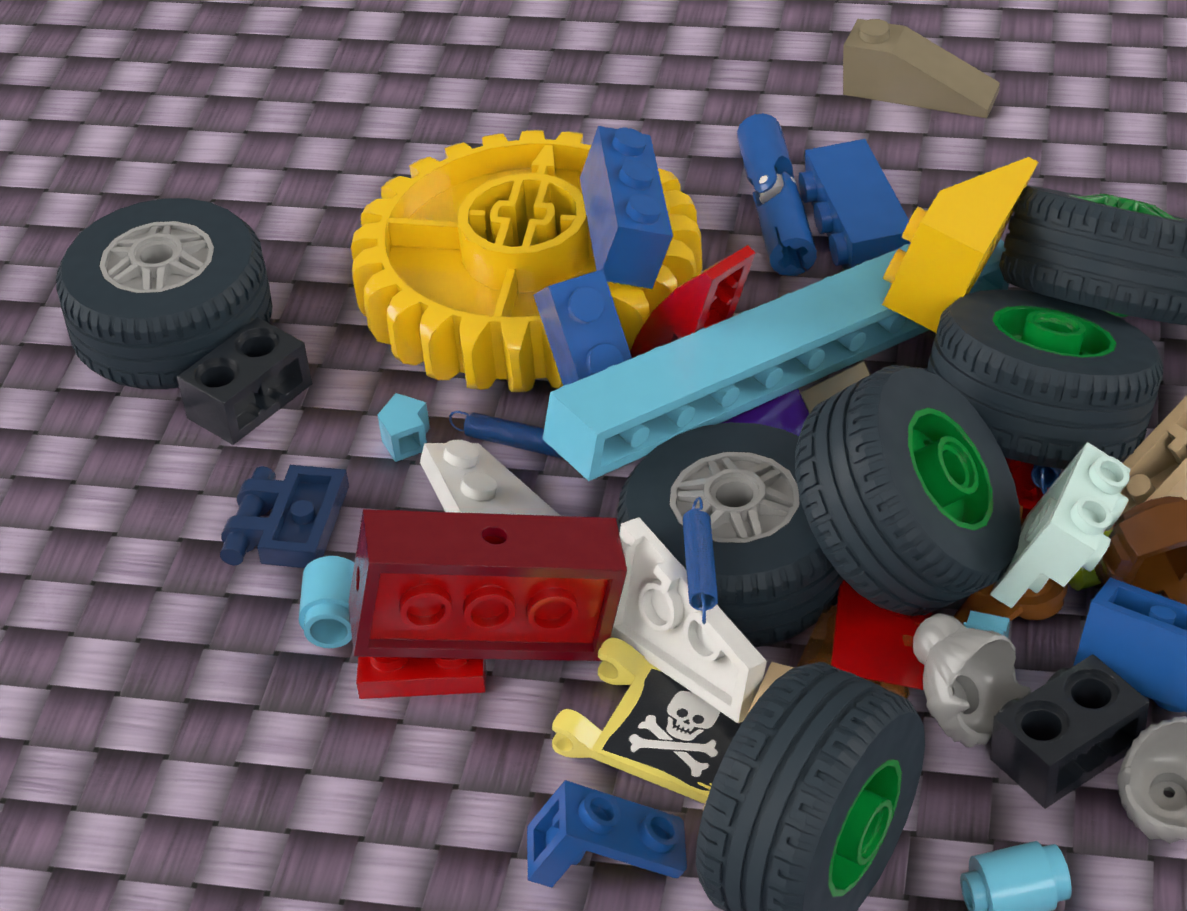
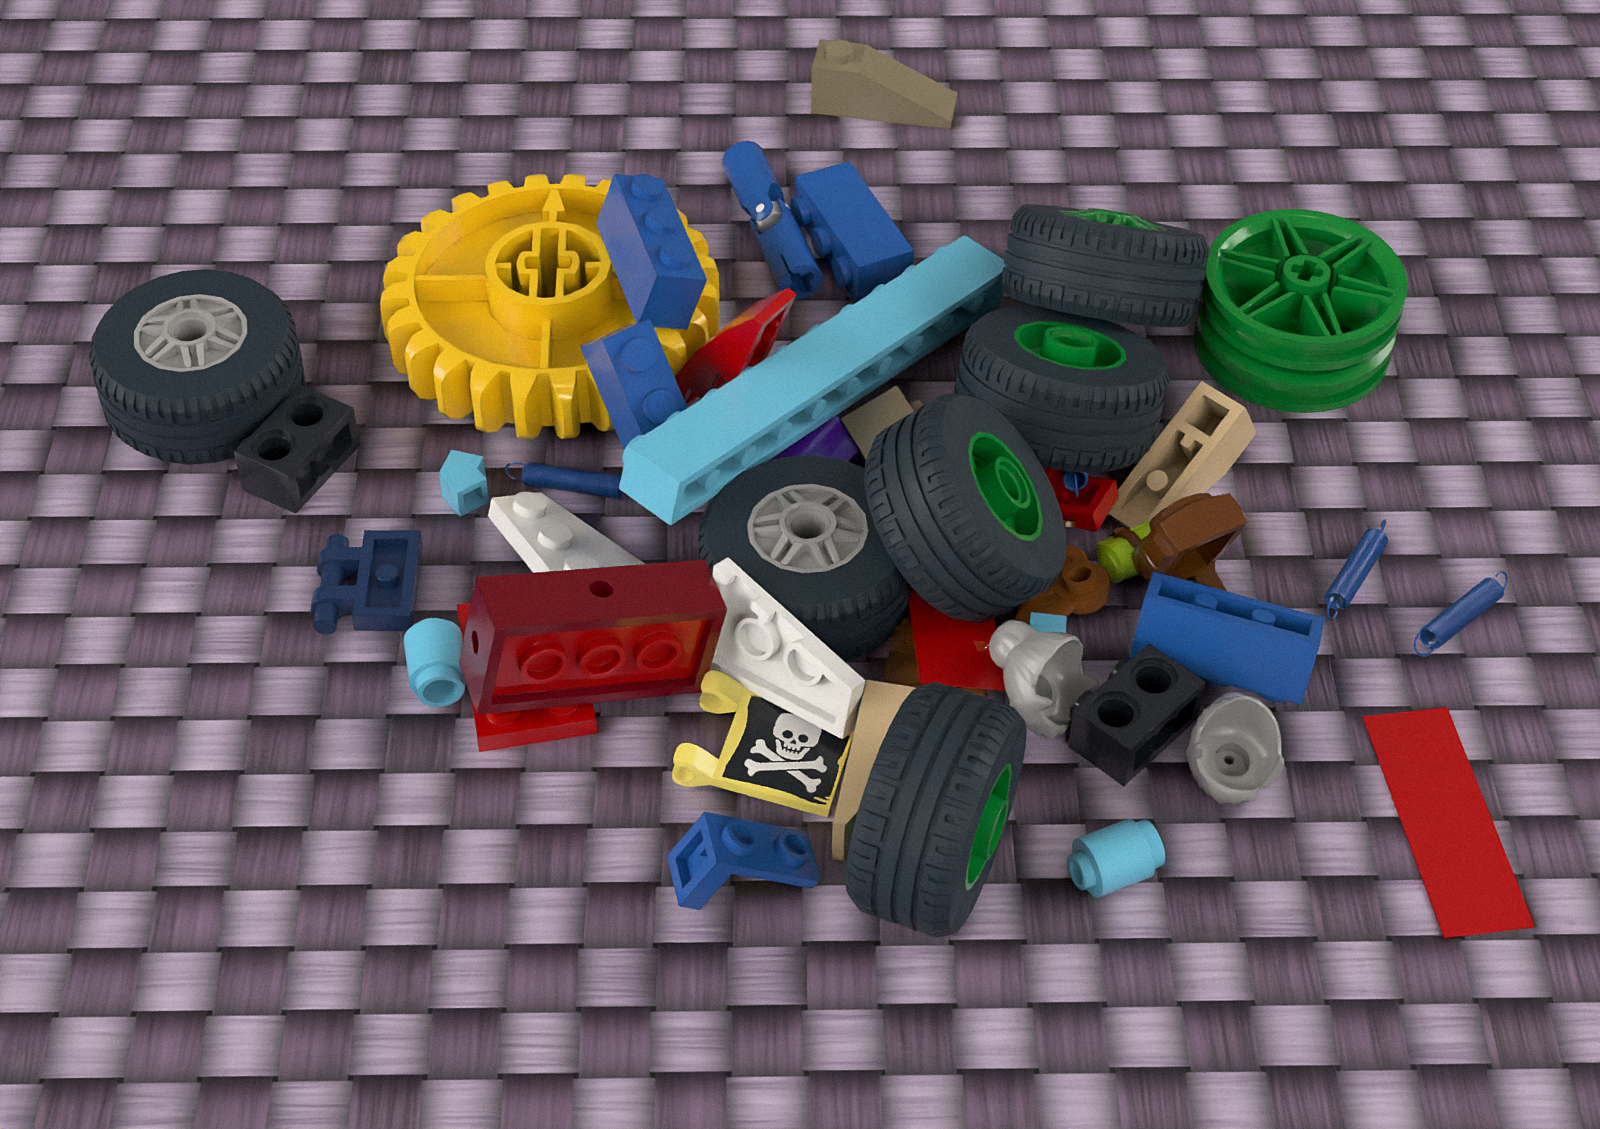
camera: 15 degrees left, 5 degrees up
blue piece [683,497,718,624] -> none
yellow slope [882,157,1039,333] -> none
light aqua plate [990,442,1131,608] -> none

